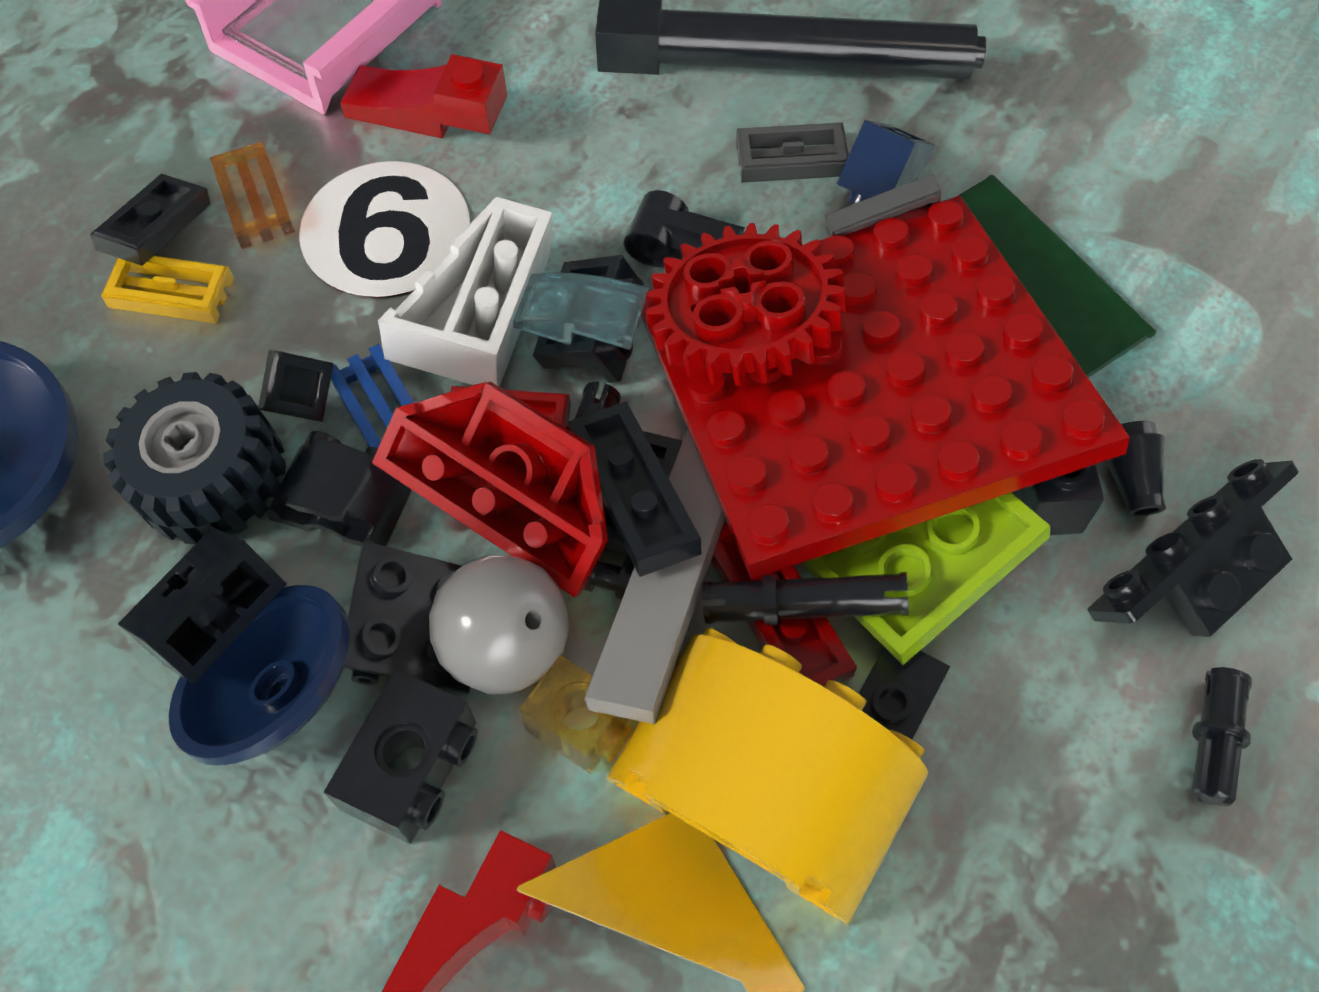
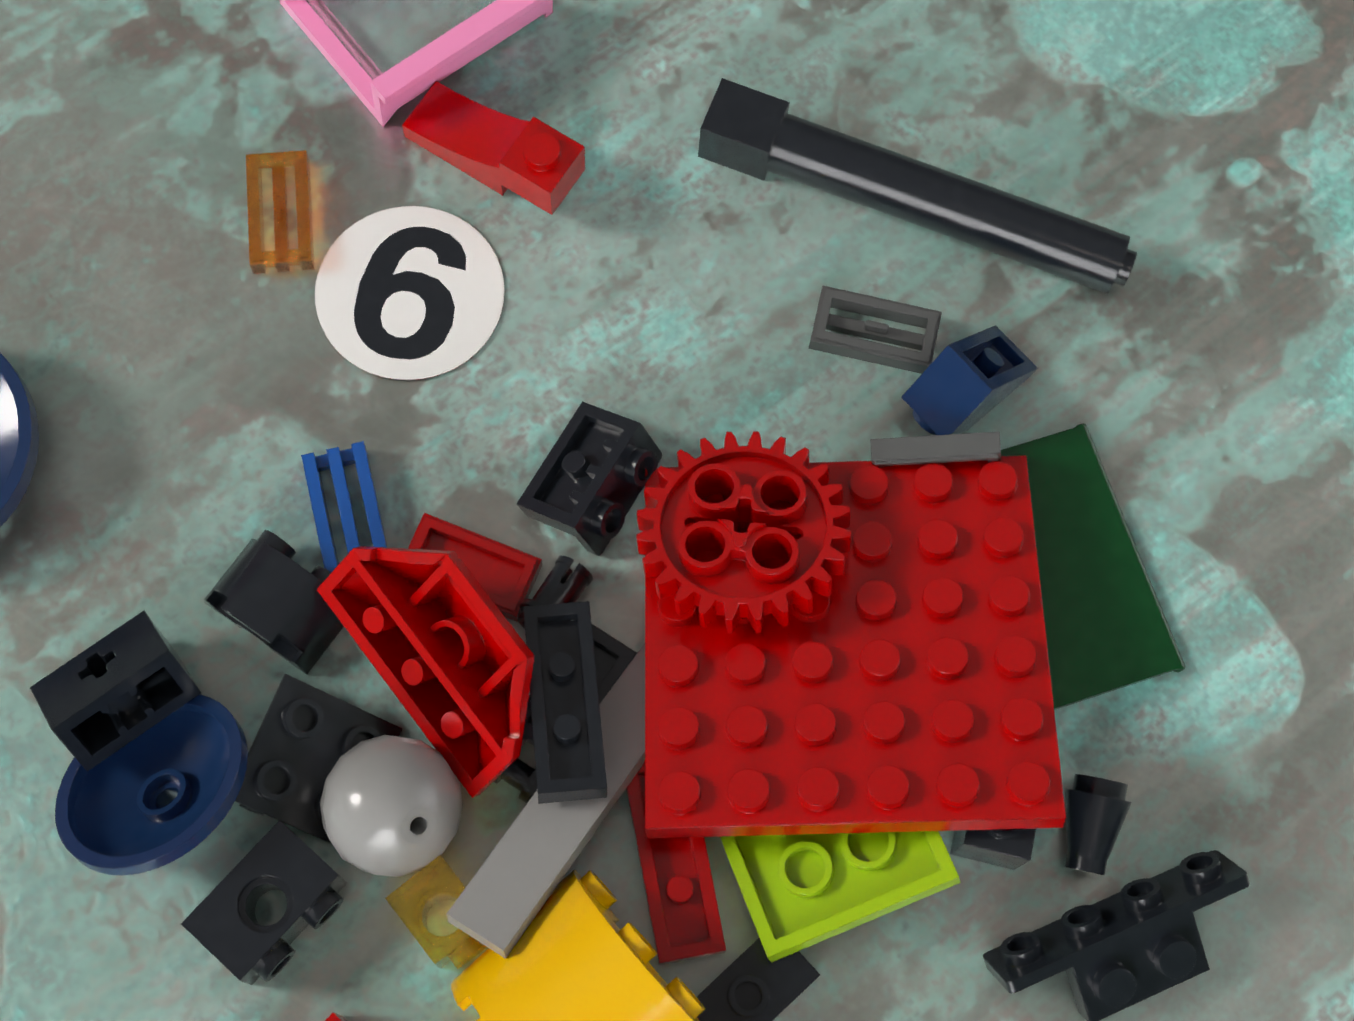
camera: 10 degrees right, 10 degrees up
black plate [90,173,211,266] -> none
yellow tile [101,256,234,324] -> none
black wheel [103,372,286,544] -> none
black tile [258,350,334,422] -> none
white wedge [378,196,552,386] -> none
clear light blue slope [513,272,649,350] -> none
black piece [623,190,745,267] -> none
black pin [702,572,909,625] -> none

